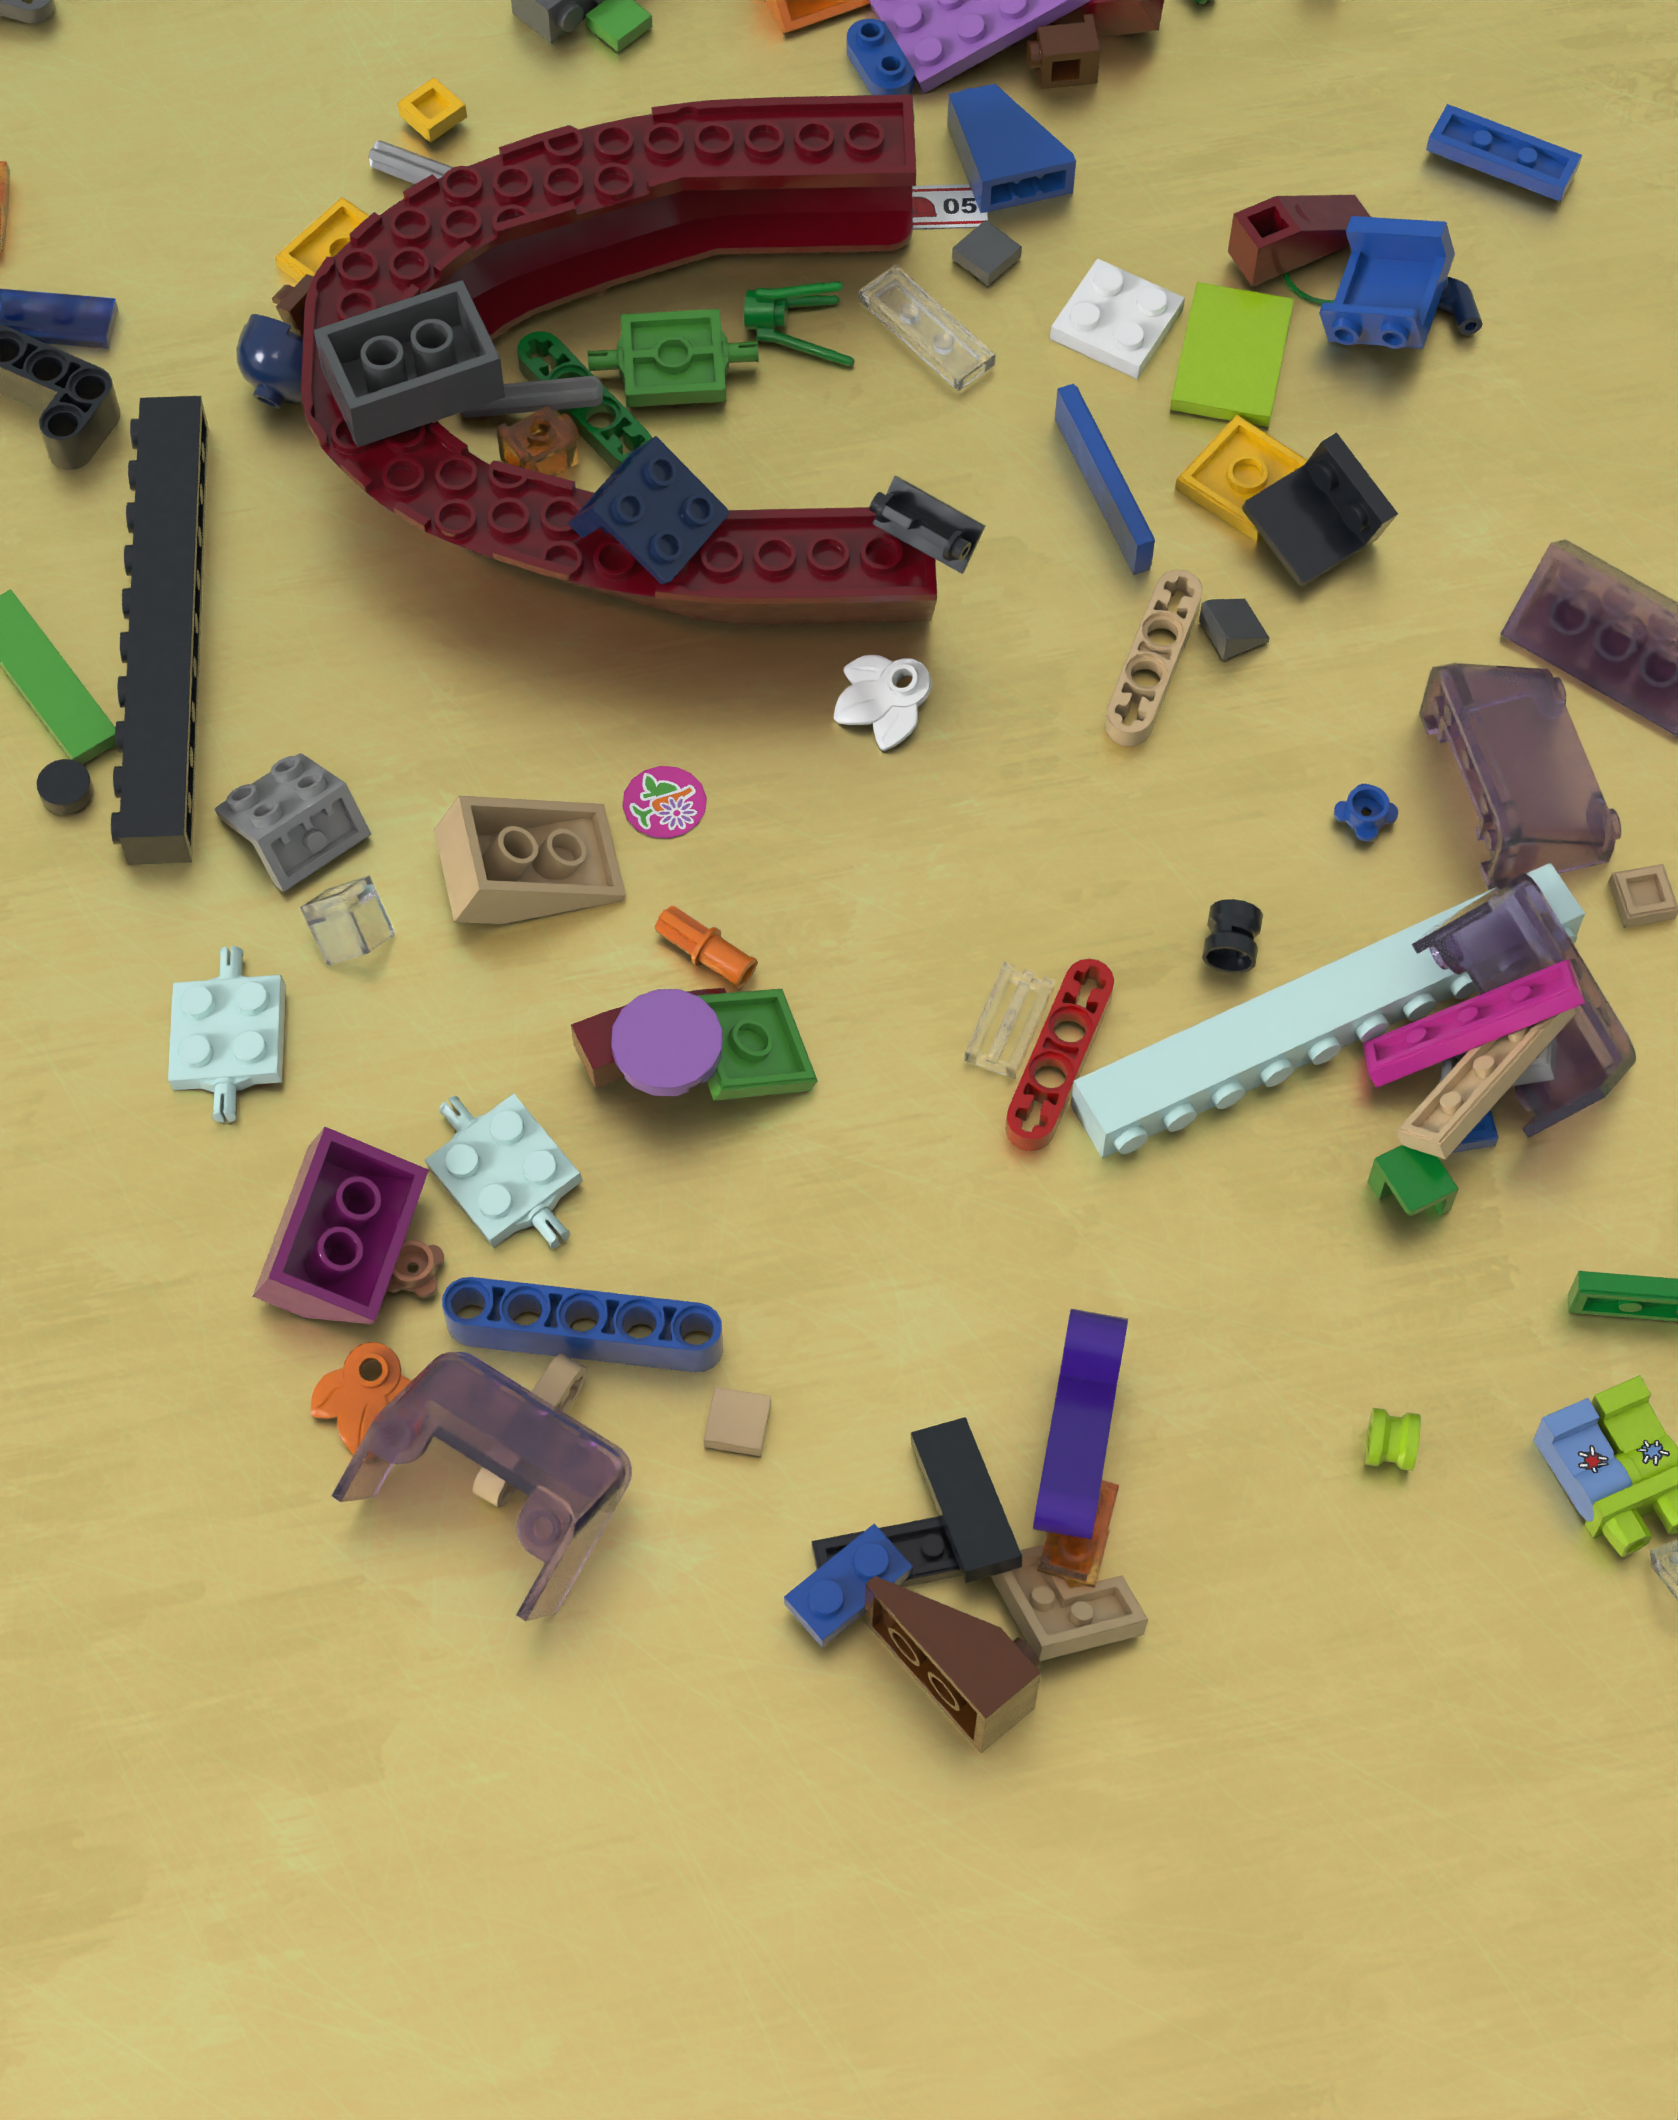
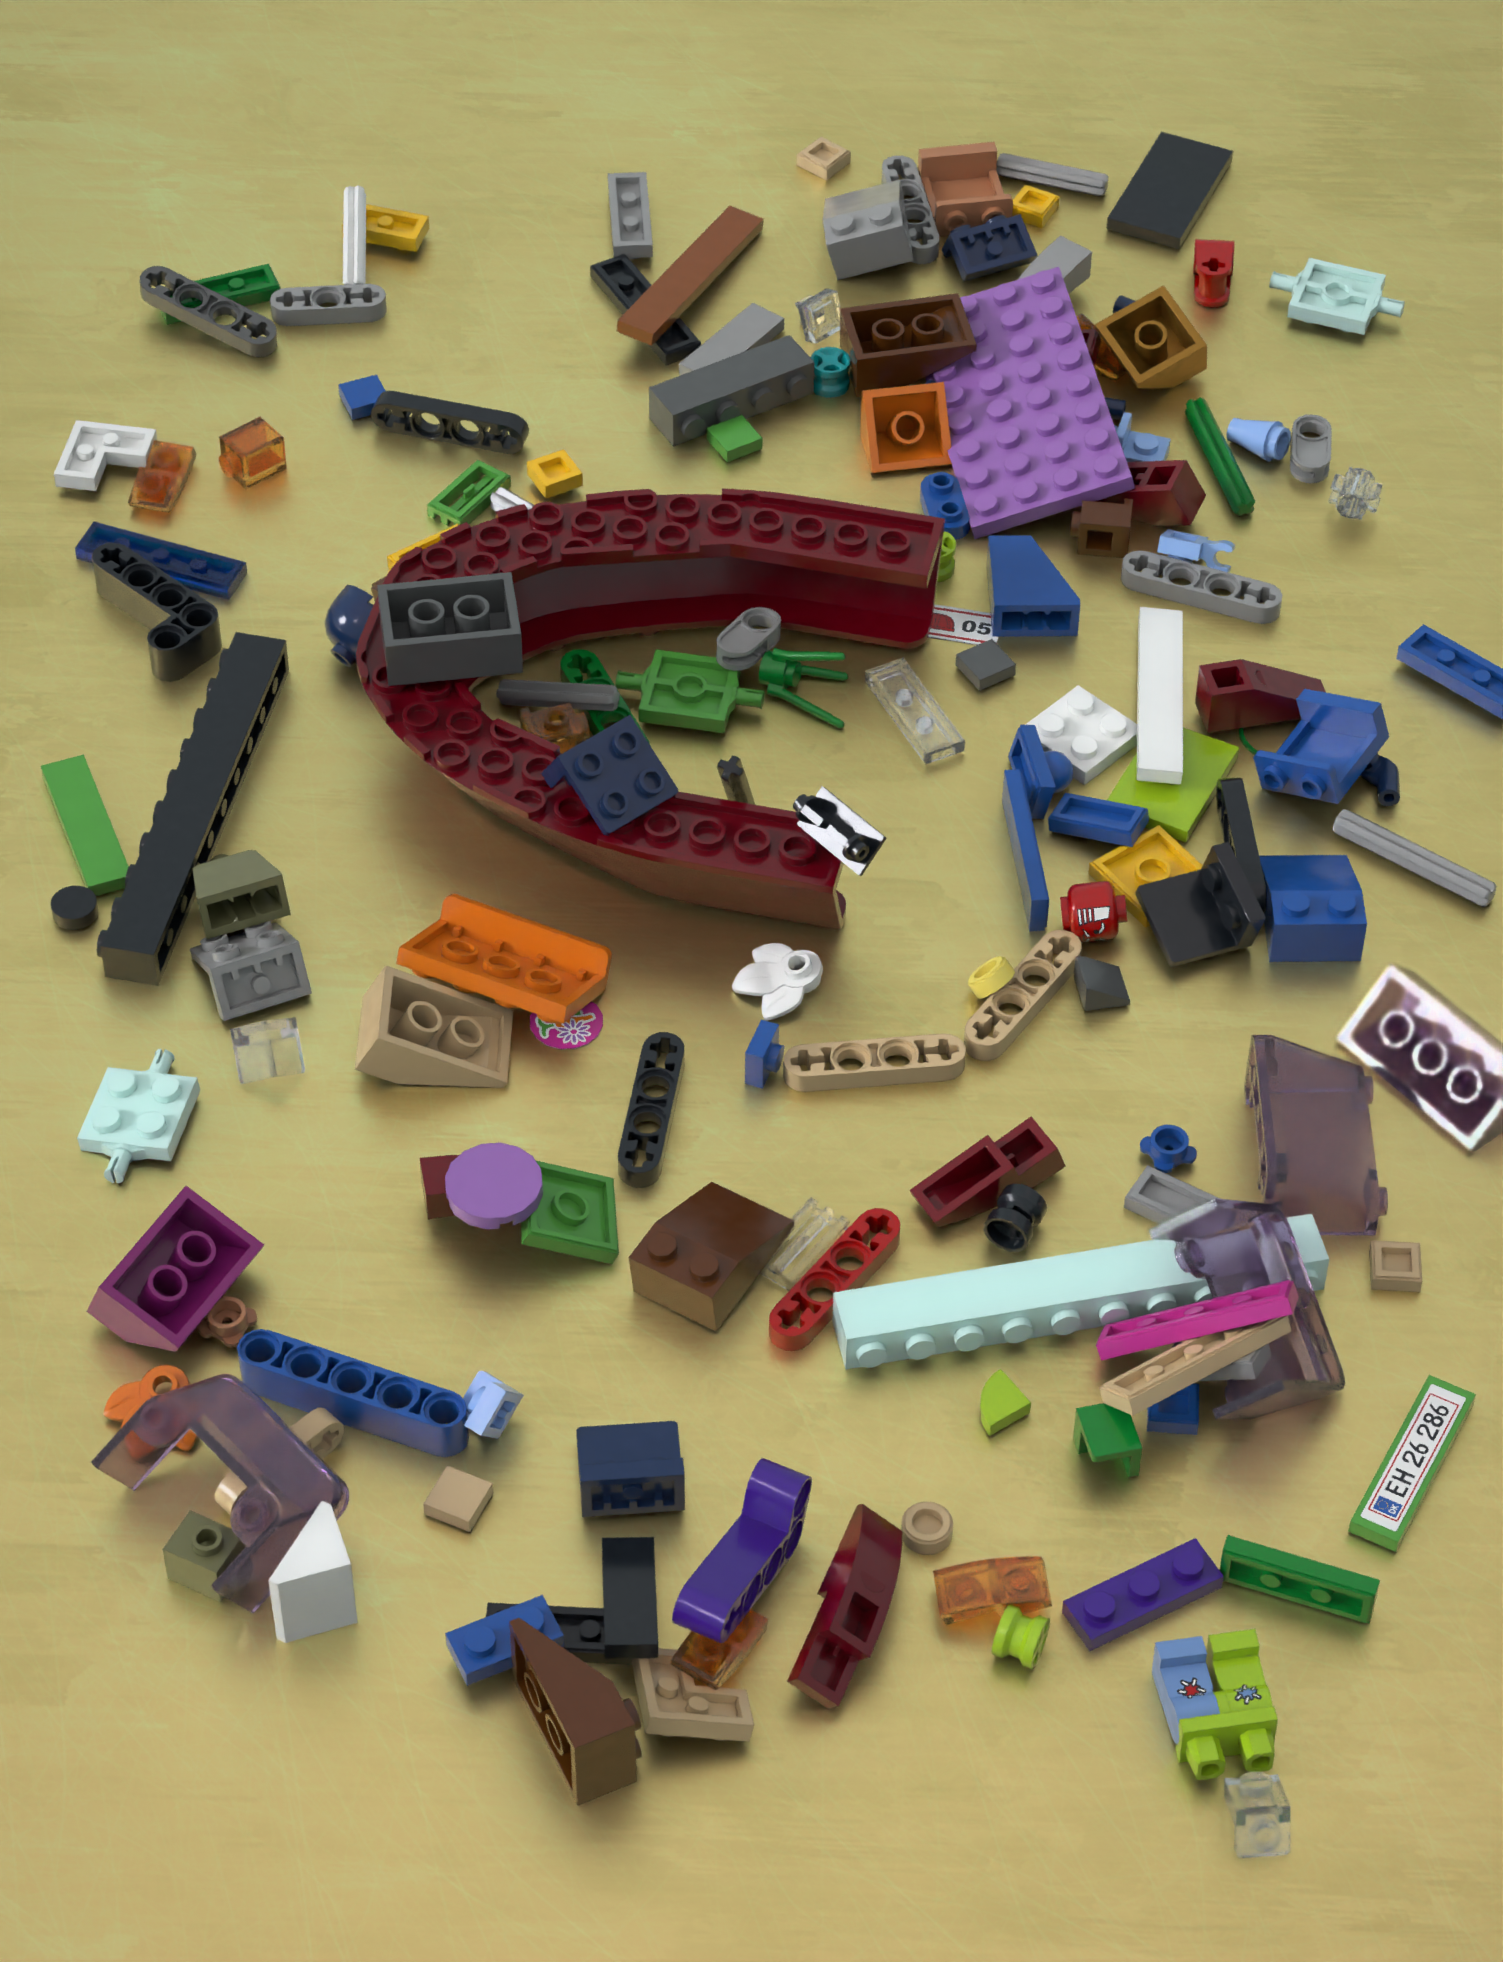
camera: 15 degrees right, 15 degrees down
light aqua plate [425,1093,583,1248] -> none
orange axle [655,906,758,989] -> none
none -> olive brick [163,1510,250,1602]
none -> olive torso [193,850,291,939]
none -> clear orange brick [219,417,287,489]
none -> white slope [268,1501,358,1643]
none -> blue tile [338,375,385,420]
none -> black beam [371,391,529,454]
none -> orange bracket [396,894,612,1024]
none -> bright green tile [427,460,511,525]
none -> light blue bracket [463,1371,524,1439]
none -> dark blue bracket [576,1421,685,1517]
none -> black beam [618,1032,685,1188]
none -> reddish brown slope [628,1182,794,1332]
none -> light grey piece [716,607,781,671]
none -> black axle [717,755,755,805]
none -> blue plate [745,1019,785,1089]
none -> tan beam [783,1034,966,1092]
none -> dark red slope [787,1504,902,1709]
none -> tan tile [901,1502,953,1555]
none -> dark red slope [909,1116,1066,1227]
none -> clear orange slope [933,1556,1052,1625]
none -> light yellow tile [968,956,1015,999]
none -> lime tile [980,1369,1031,1436]
none -> blue tile [1008,725,1073,819]
none -> blue tile [1048,793,1149,847]
none -> red head [1060,881,1128,943]
none -> dark purple plate [1062,1538,1224,1651]
none -> light grey beam [1121,550,1282,624]
none -> light grey tile [1124,1165,1234,1235]
none -> white tile [1136,607,1183,784]
none -> light blue plate [1157,529,1235,573]
none -> black beam [1216,778,1266,915]
none -> blue slope [1259,855,1367,962]
none -> light grey axle [1333,809,1497,907]

